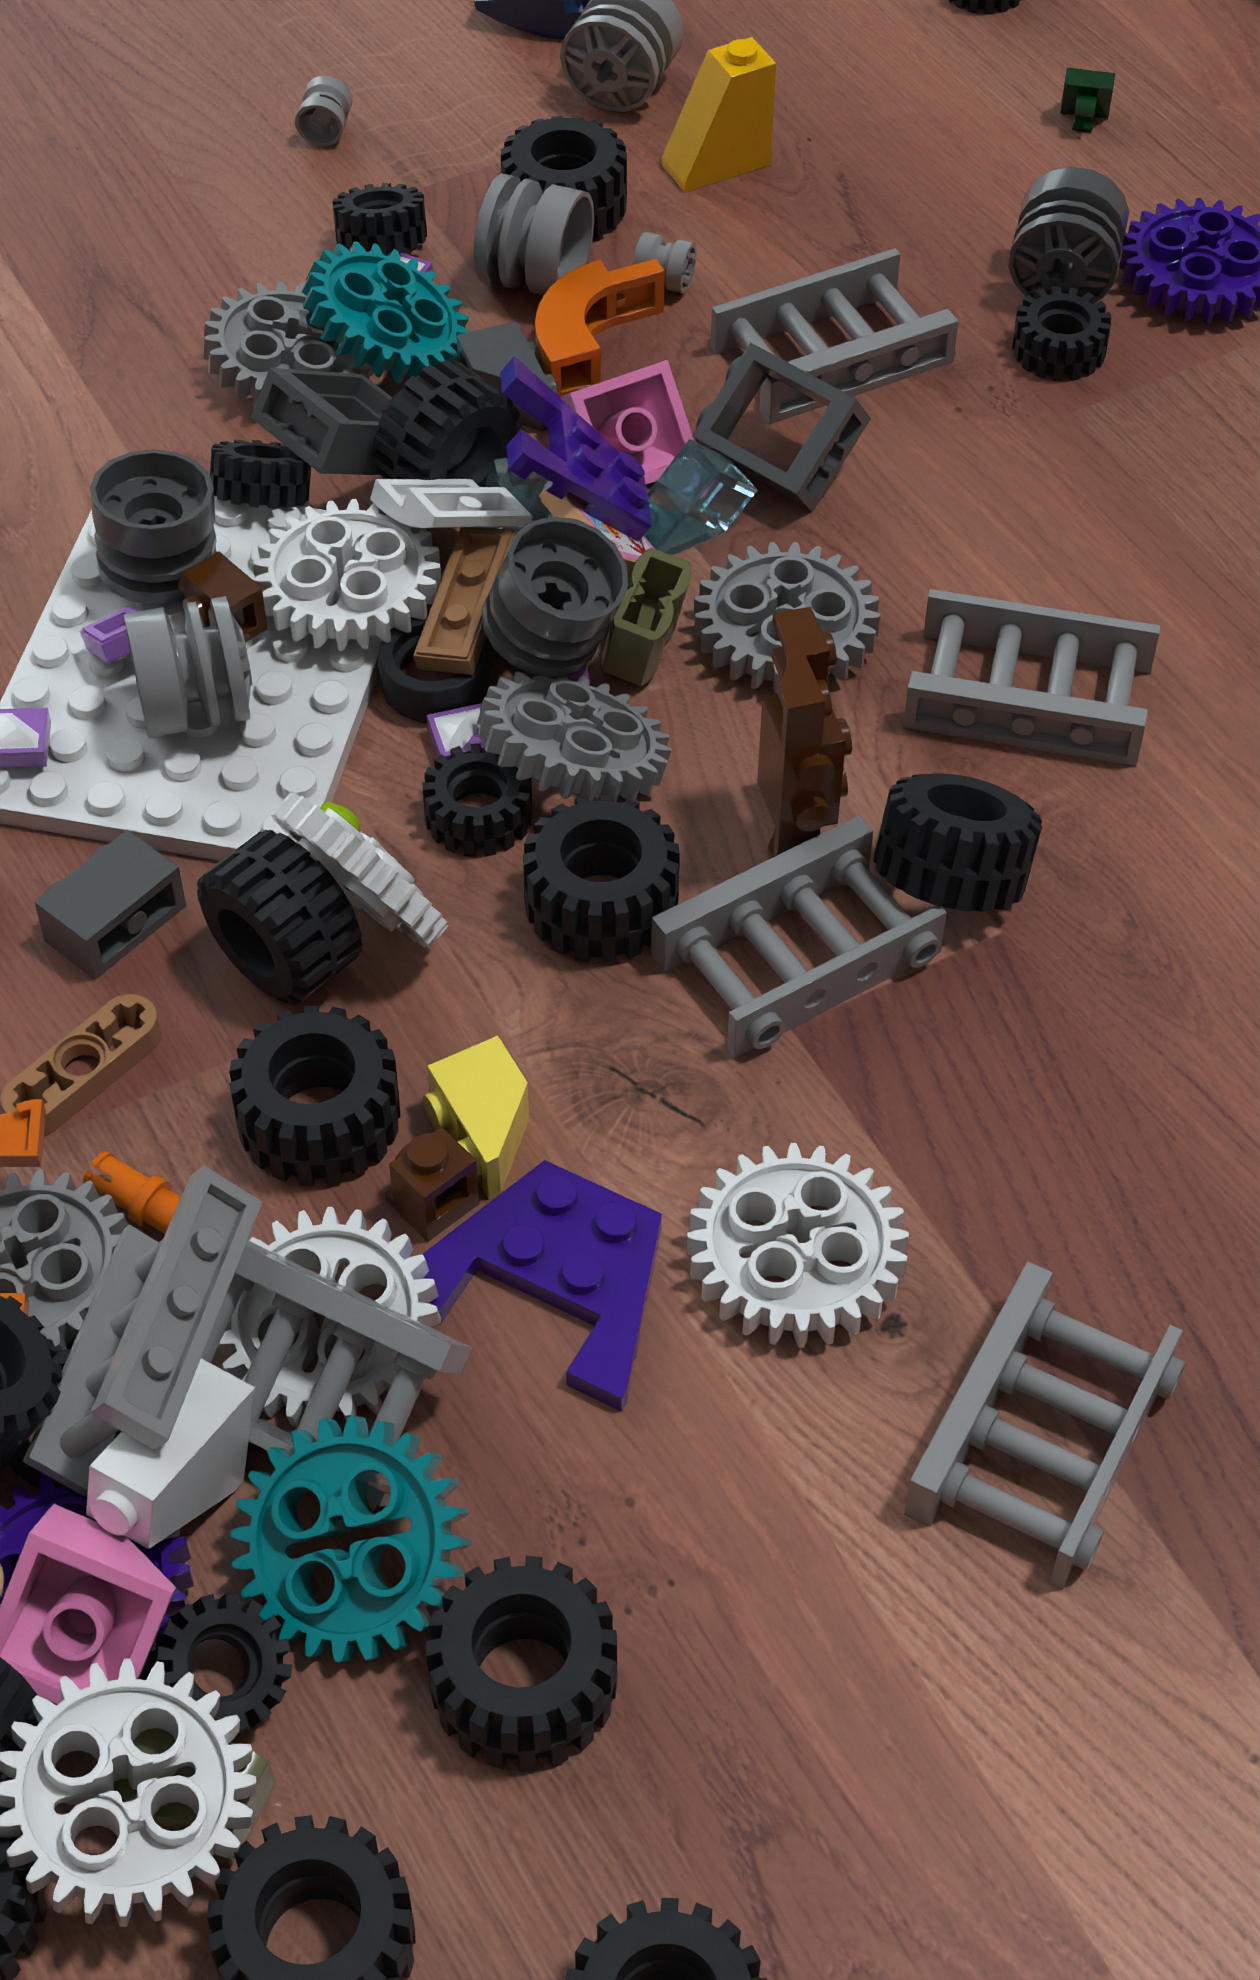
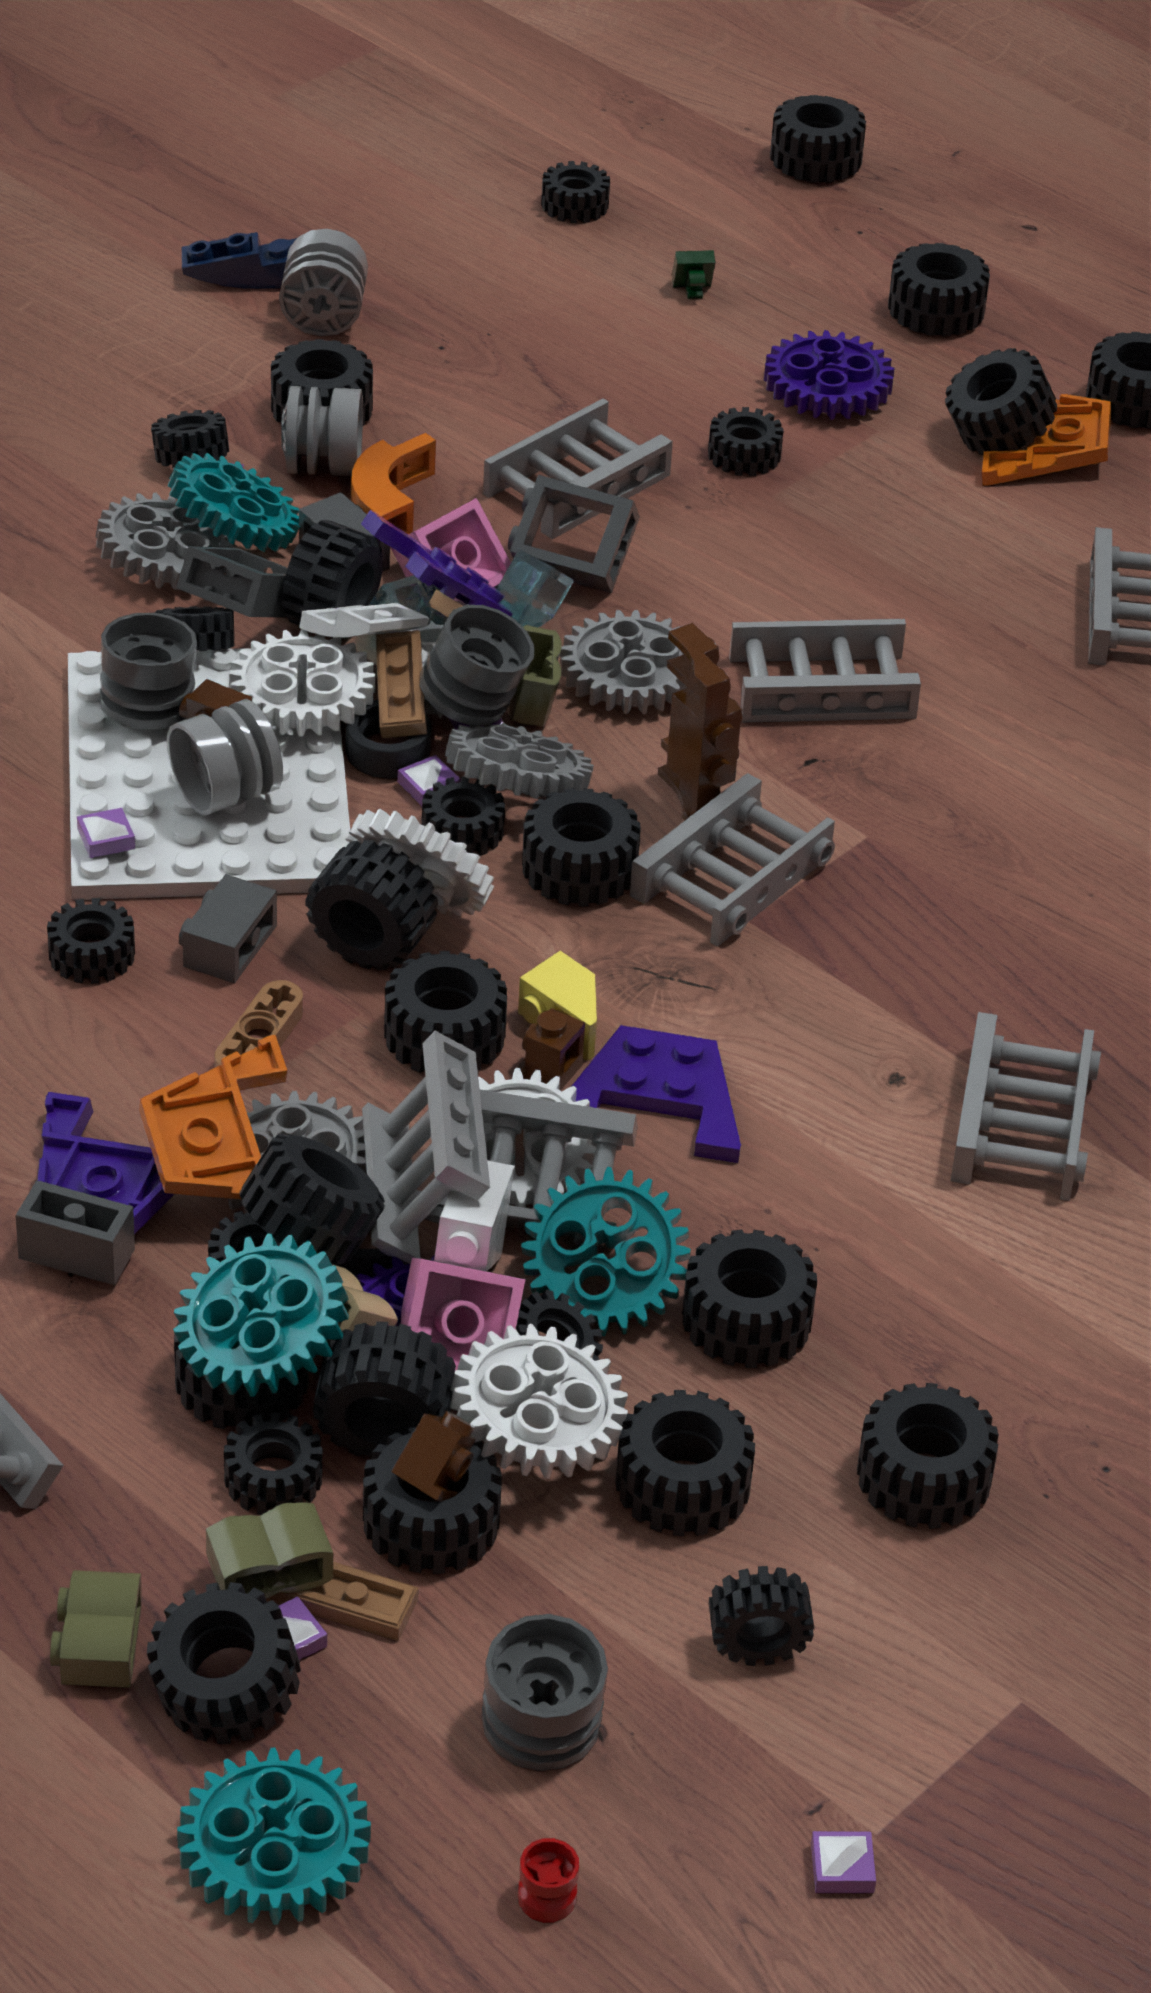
camera: 20 degrees left, 10 degrees down
medium lavender tile [80,606,138,663] -> none
orange pin [83,1151,181,1234] -> none
light grey wheel [295,76,353,146] -> none
light grey wheel [632,232,697,294] -> none
yellow slope [661,37,776,193] -> none
white gear [687,1143,909,1348] -> none
black tyre [873,773,1042,912] -> none
dark grey wheel [1008,167,1129,303] -> none

